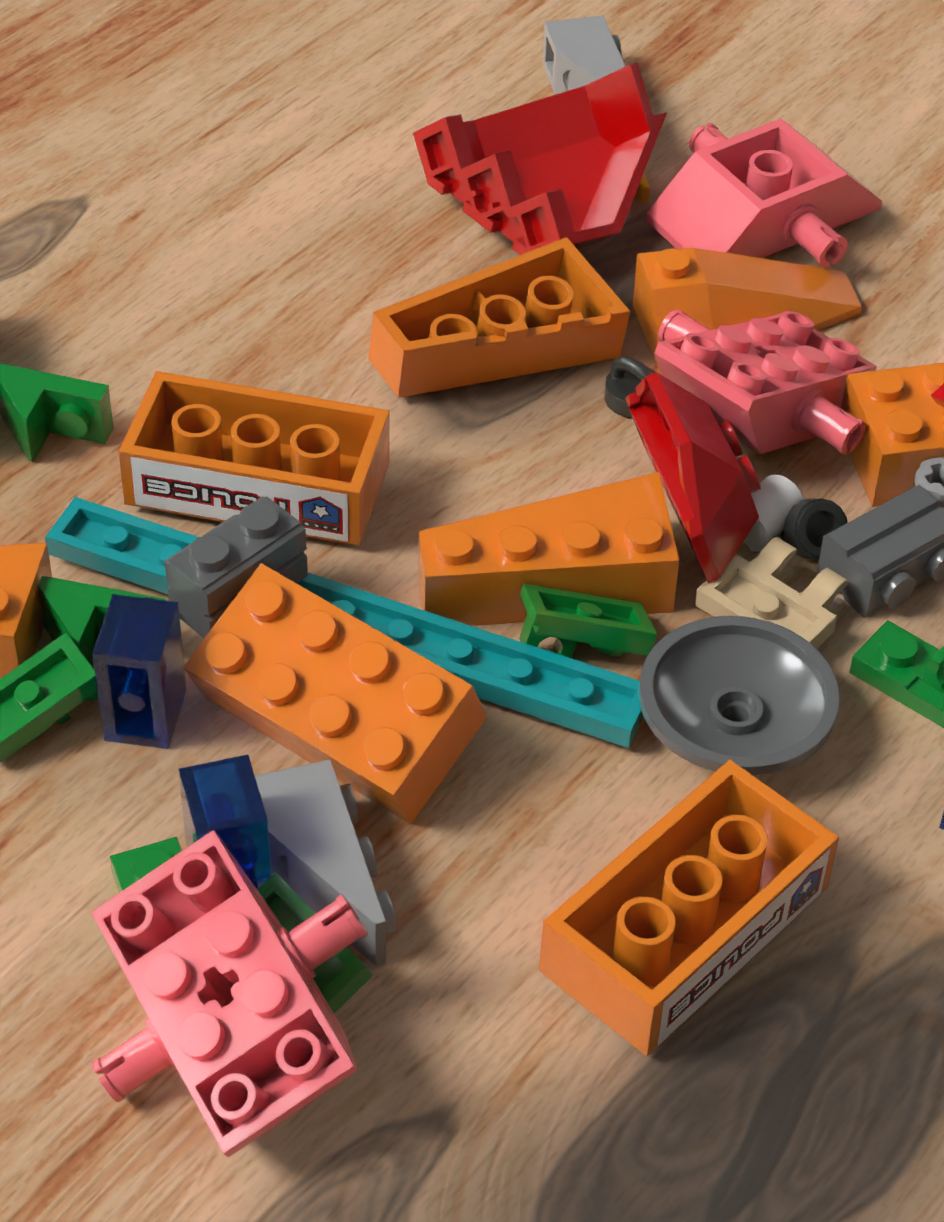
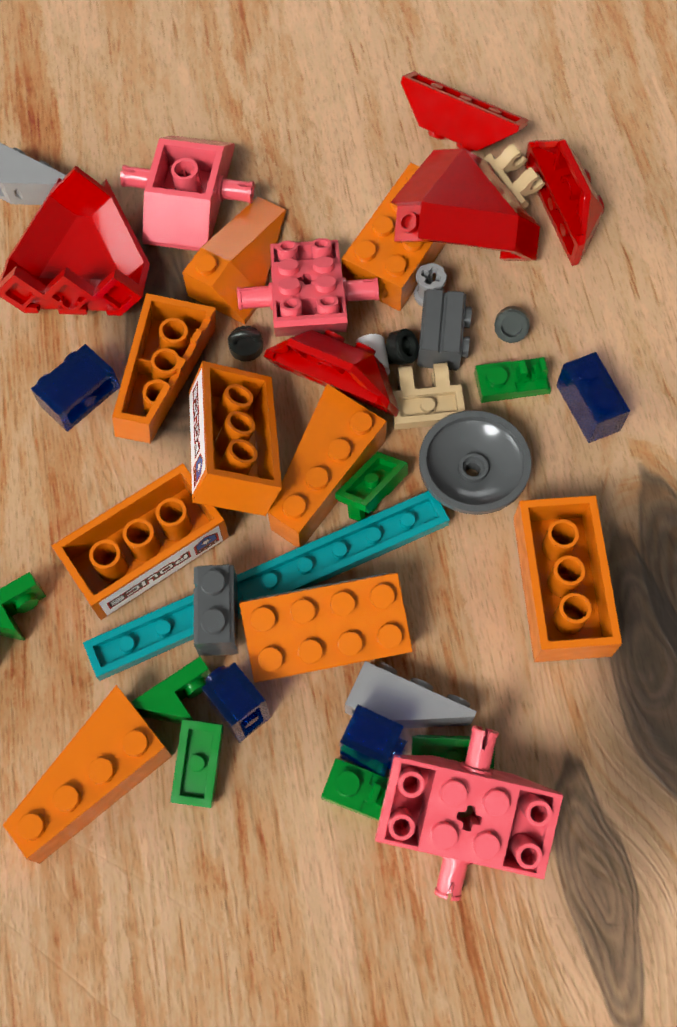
camera: 45 degrees left, 20 degrees up
none -> clear blue brick [31,344,120,432]
none -> orange brick [189,361,282,516]

